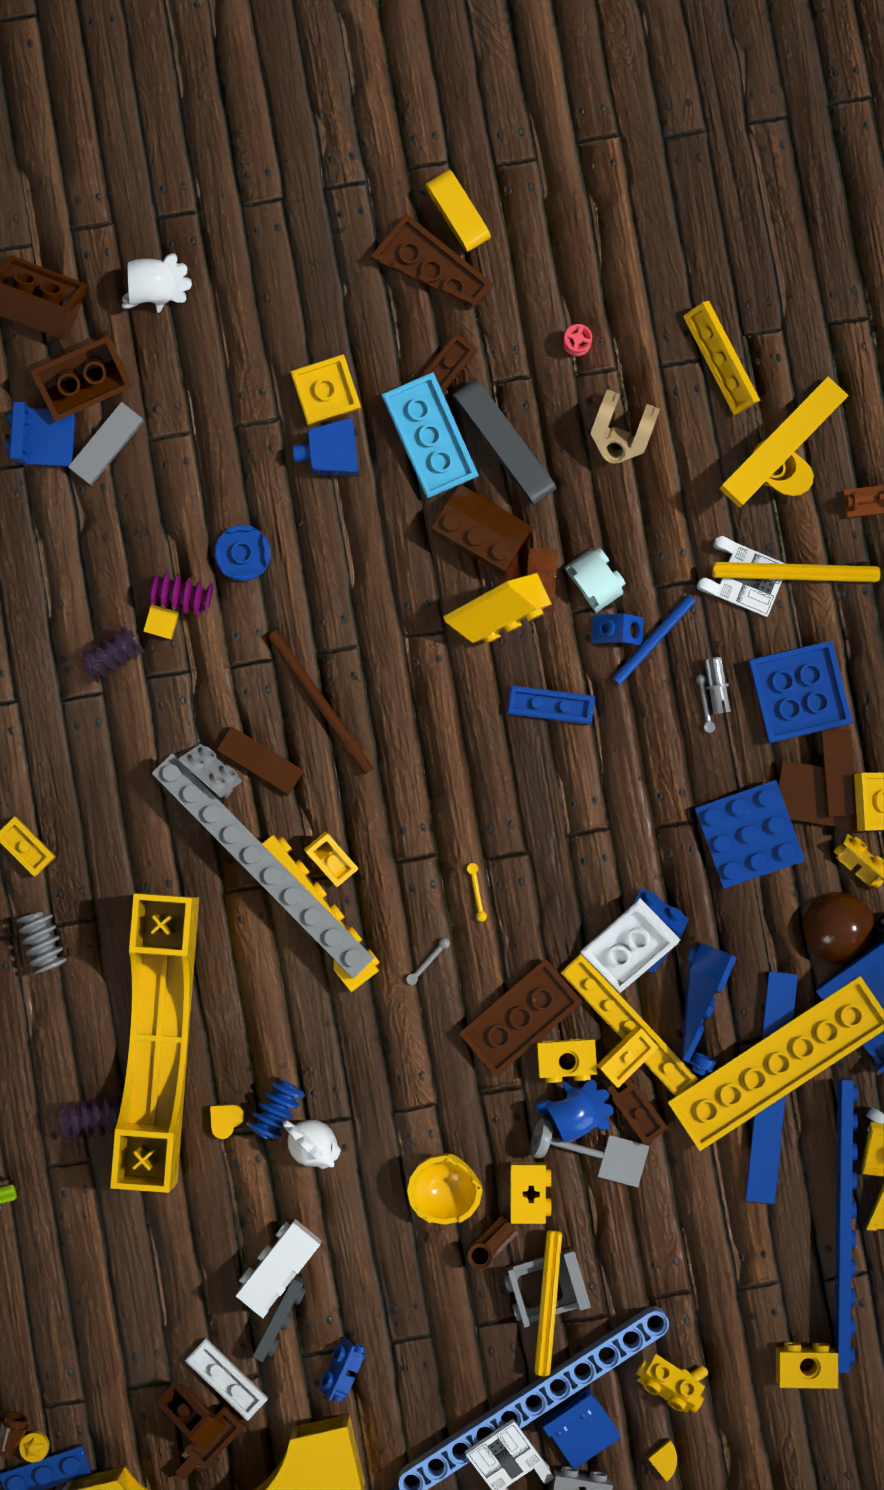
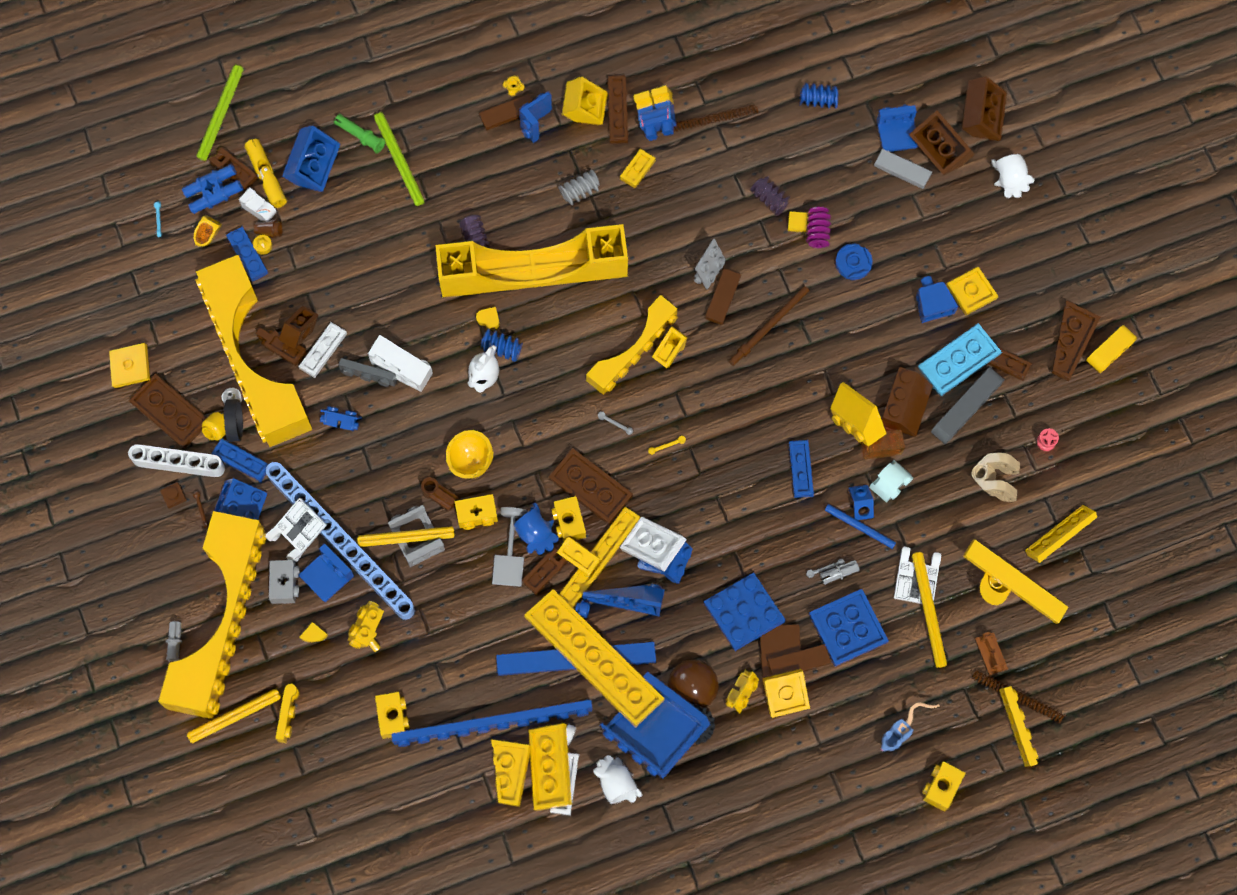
camera: 75 degrees right, 15 degrees down
light grey plate [152,753,374,979] -> none

